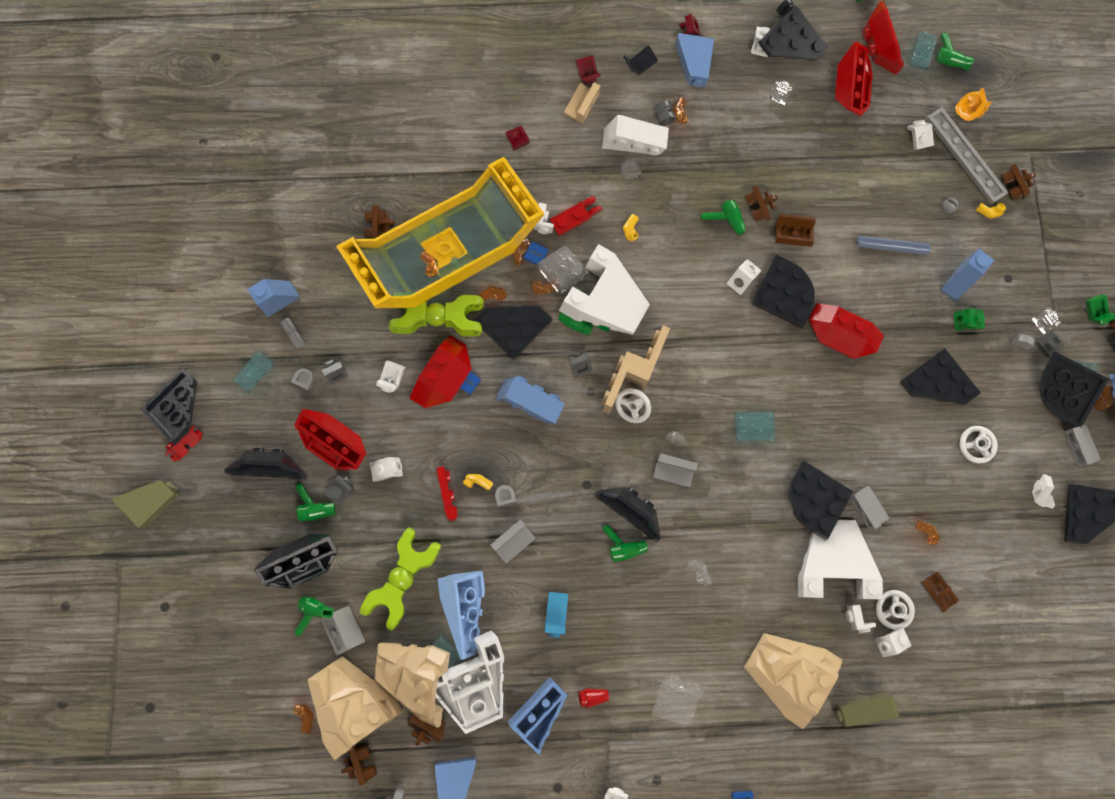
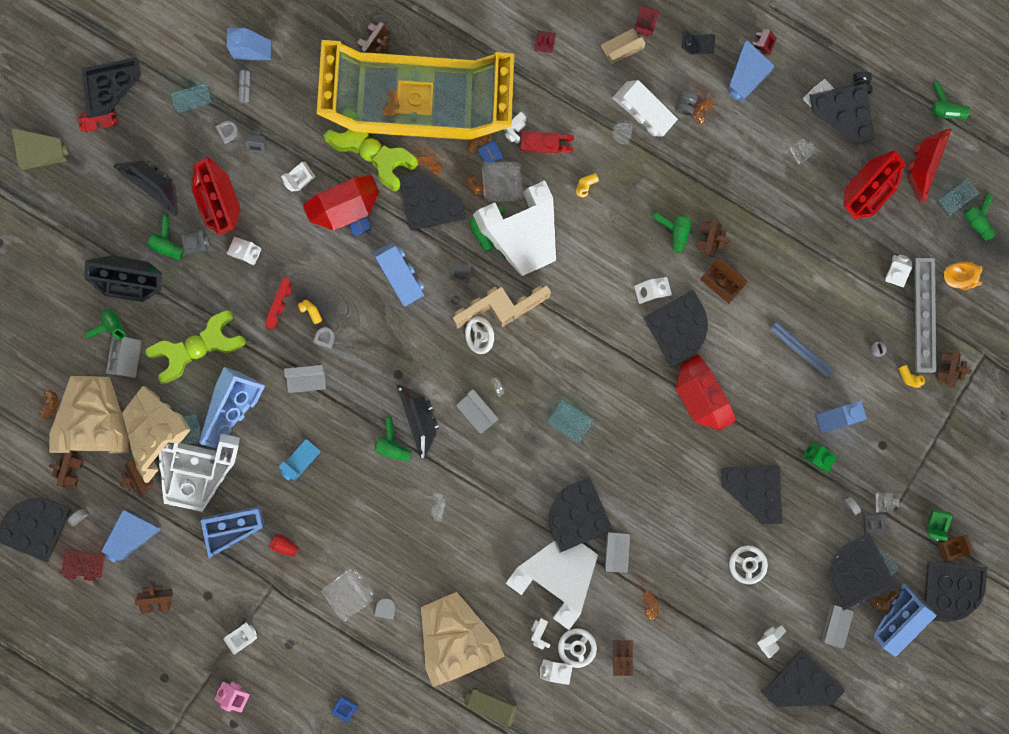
camera: 40 degrees right, 5 degrees up
none -> light grey tile [374,598,396,620]

